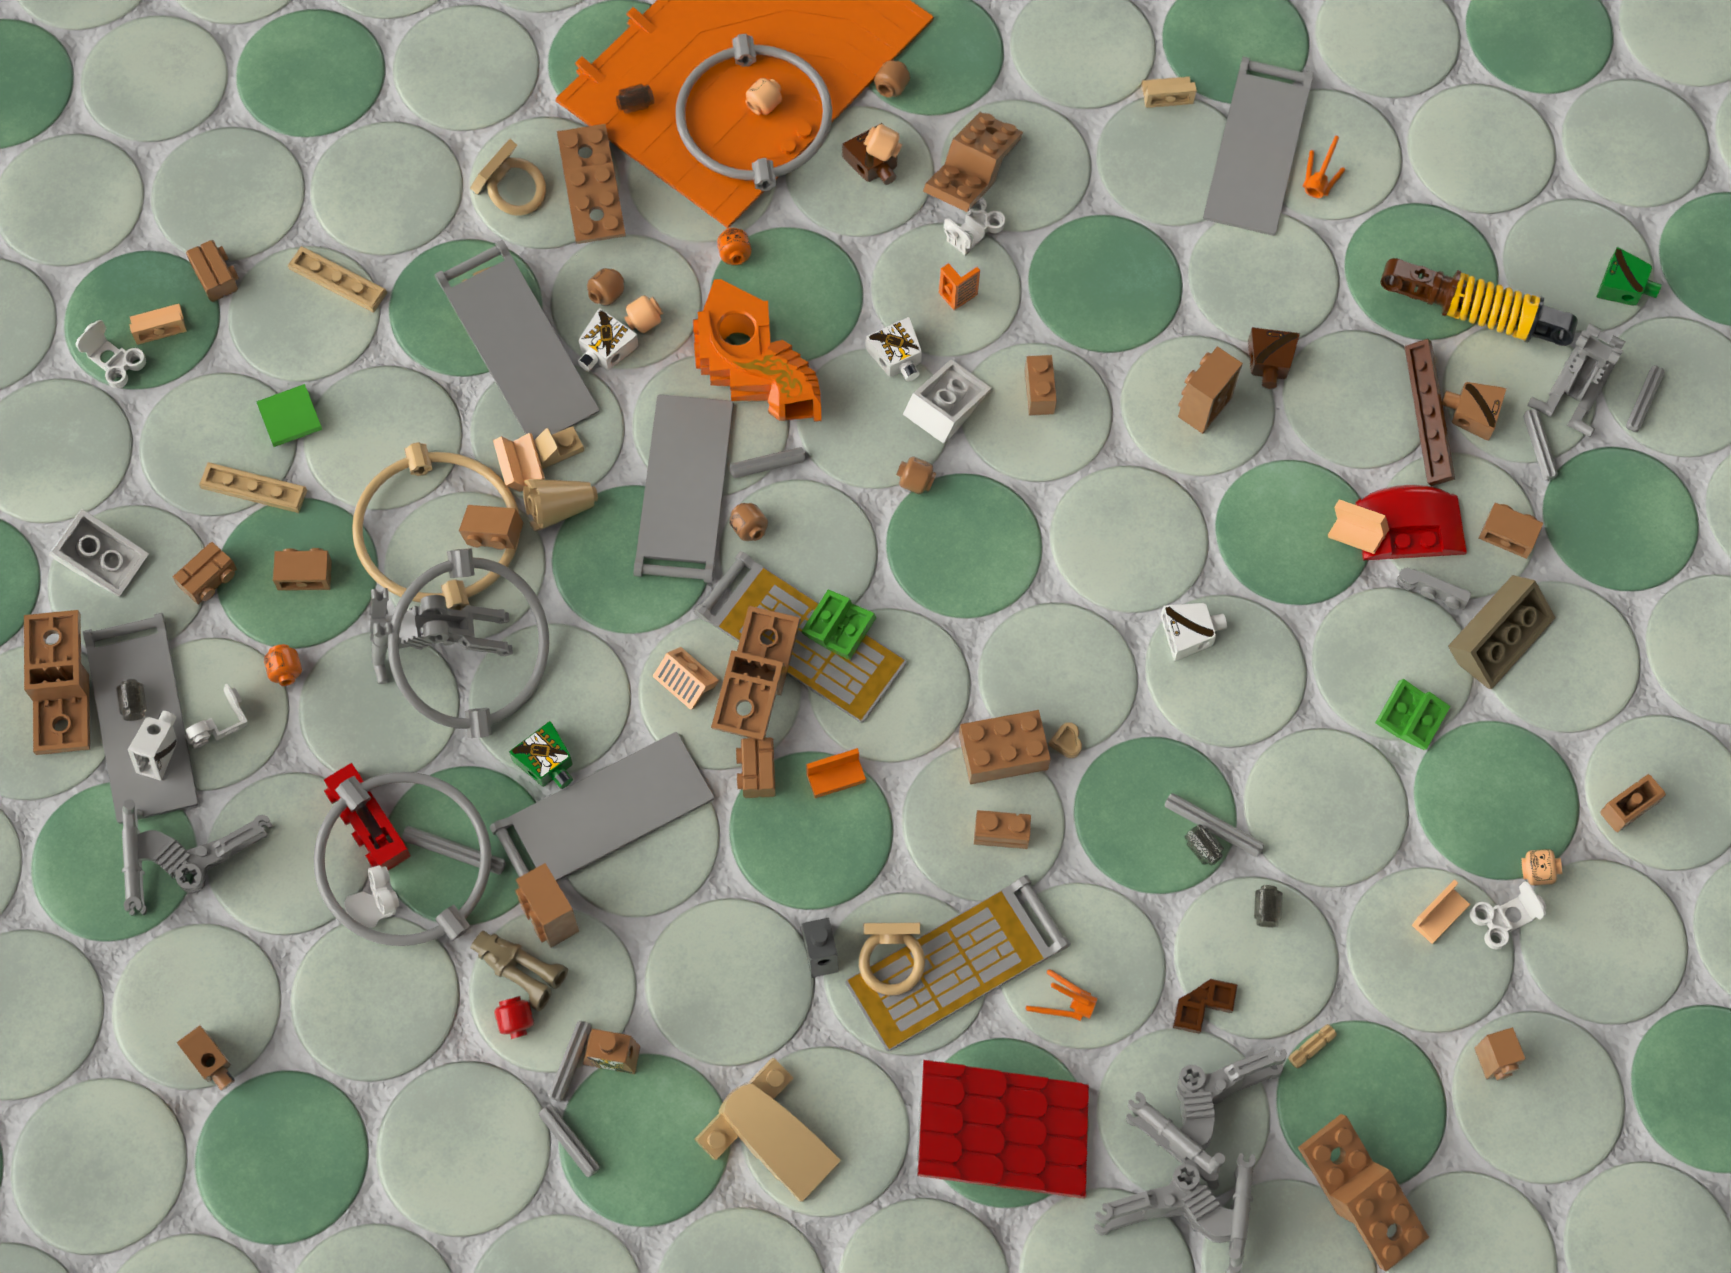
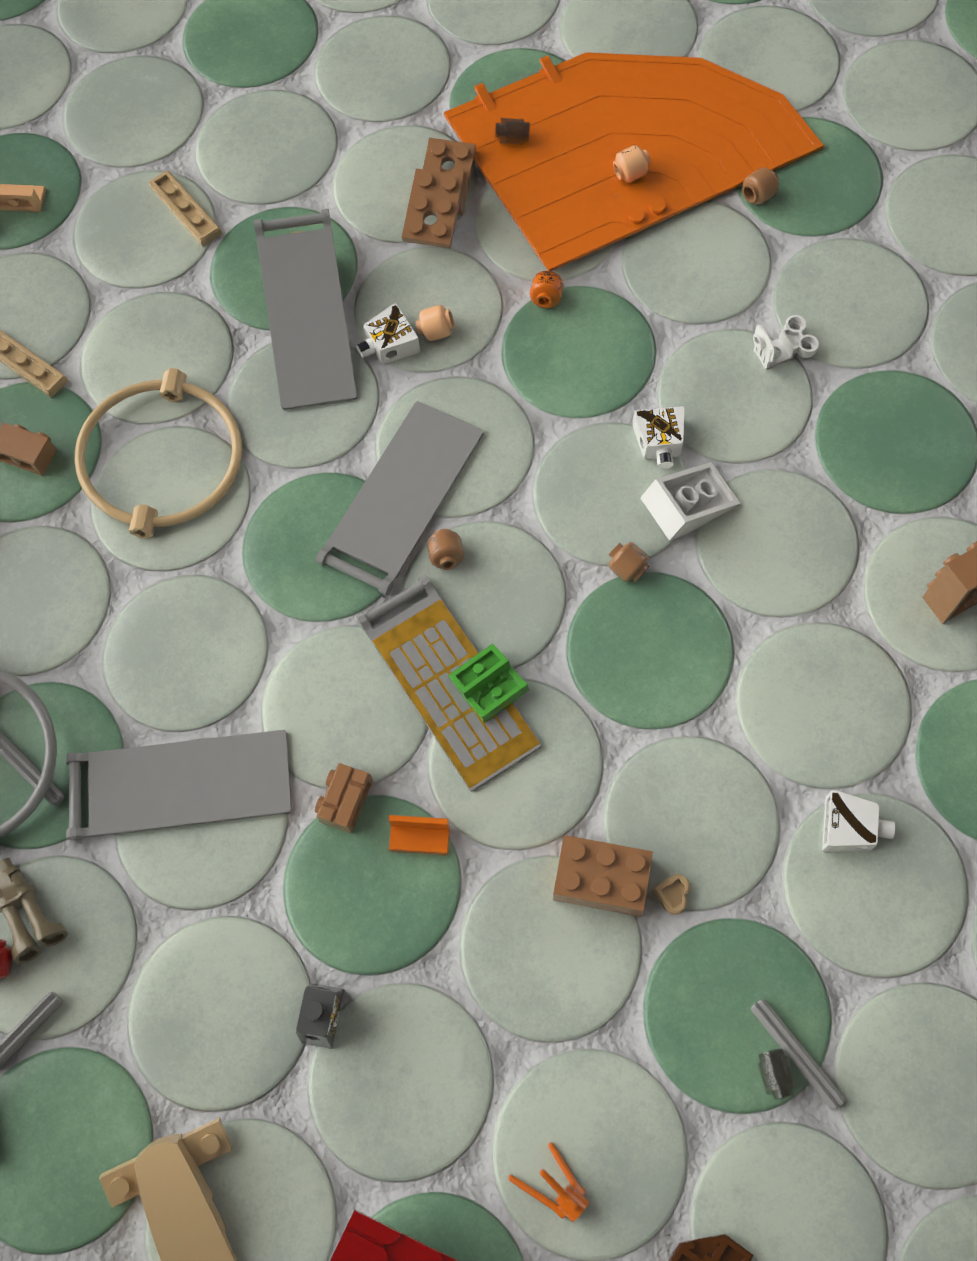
camera: 30 degrees right, 0 degrees up
medium nougat brick [186,240,239,302] -> none
bright green slope [256,384,323,447] -> none
light grey piece [369,588,513,684] -> none
light grey piece [388,548,549,738] -> none
medium nougat brick [459,505,523,550] -> none
tan tile [470,139,546,216] -> none
light nougat panel [493,433,545,492] -> none
torso [509,721,573,789] -> none
medium nougat brick [515,863,580,948] -> none
tan cone [523,479,598,531] -> none
tan slope [534,426,584,469] -> none
medium nougat torso [583,1029,641,1074] -> none
medium nougat head [587,268,624,306] -> none
light nougat panel [653,647,719,710] -> none
light grey piece [675,34,832,191] -> none
orange animal [693,279,822,422] -> none
medium nougat bracket [711,606,801,741] -> none
light grey axle [730,447,805,478] -> none
reddish brown torso [842,123,898,185] -> none
flag [846,875,1071,1052] -> none
tan tile [859,923,925,995] -> none
light nougat head [864,124,902,161] -> none
medium nougat bracket [923,112,1023,212] -> none
orange panel [939,263,980,310] -> none
medium nougat brick [974,810,1031,849] -> none
medium nougat brick [1025,355,1057,416] -> none
clear smoke brick [1254,885,1283,927] -> none

